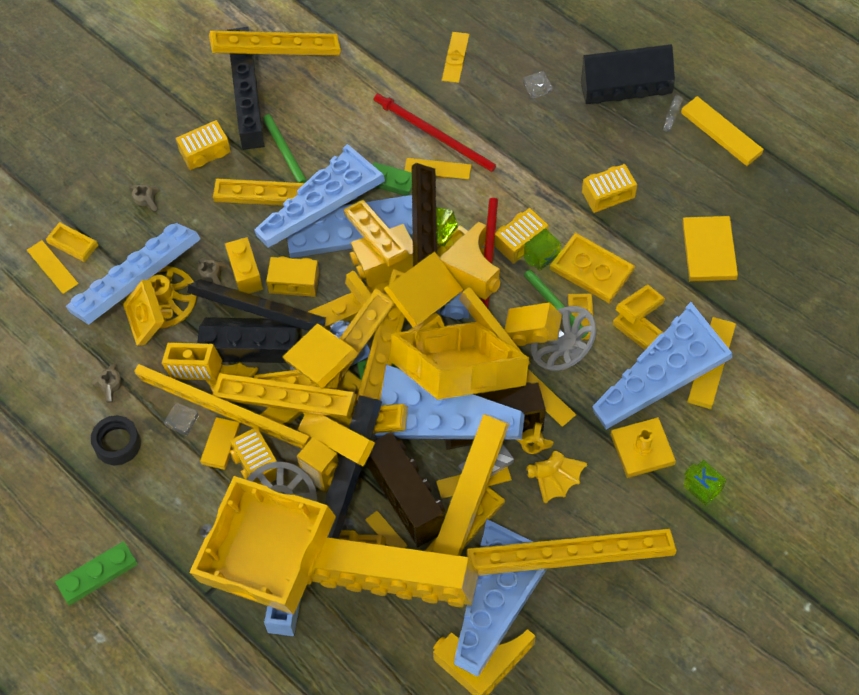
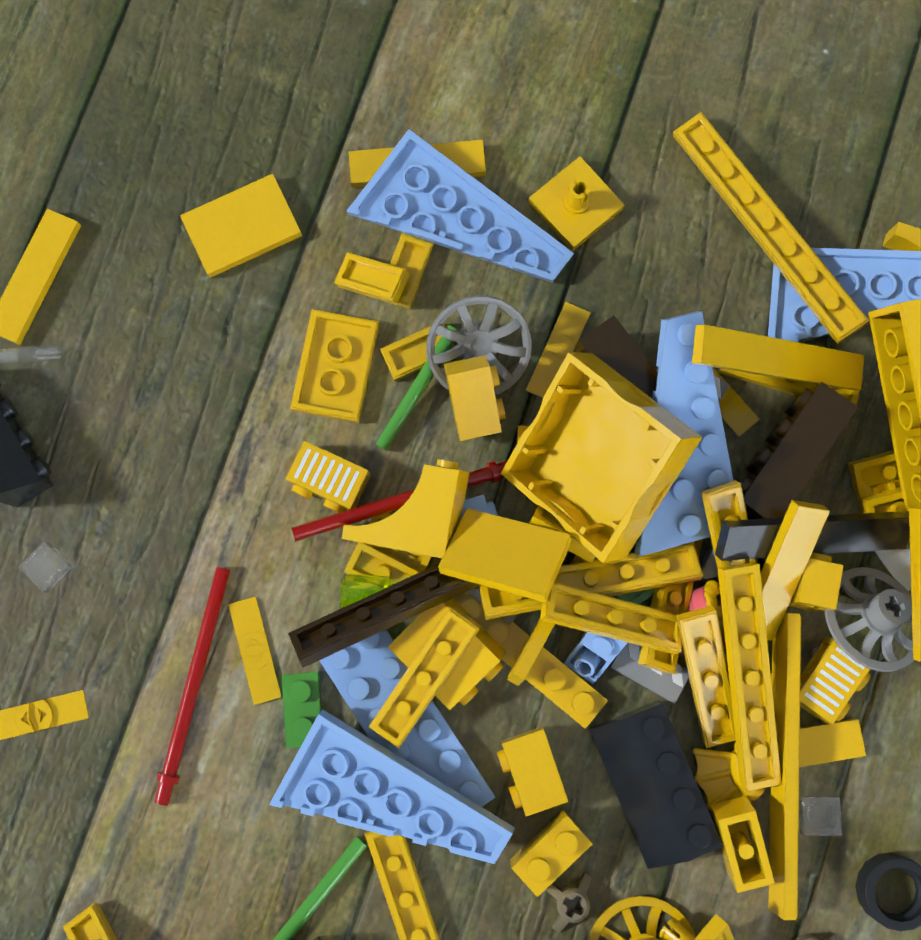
camera: 115 degrees left, 20 degrees up
black tile [187,279,326,331] -> none
yellow tile [283,323,358,389] -> none
yellow window [365,511,407,548] -> none
yellow tile [459,287,530,366] -> none
yellow piece [515,423,554,454] -> none
clear neon green brick [524,228,561,271] -> none
yellow arm [526,451,587,503] -> none
yellow brick [582,164,637,213] -> none
clear neon green brick [683,460,726,506] -> none

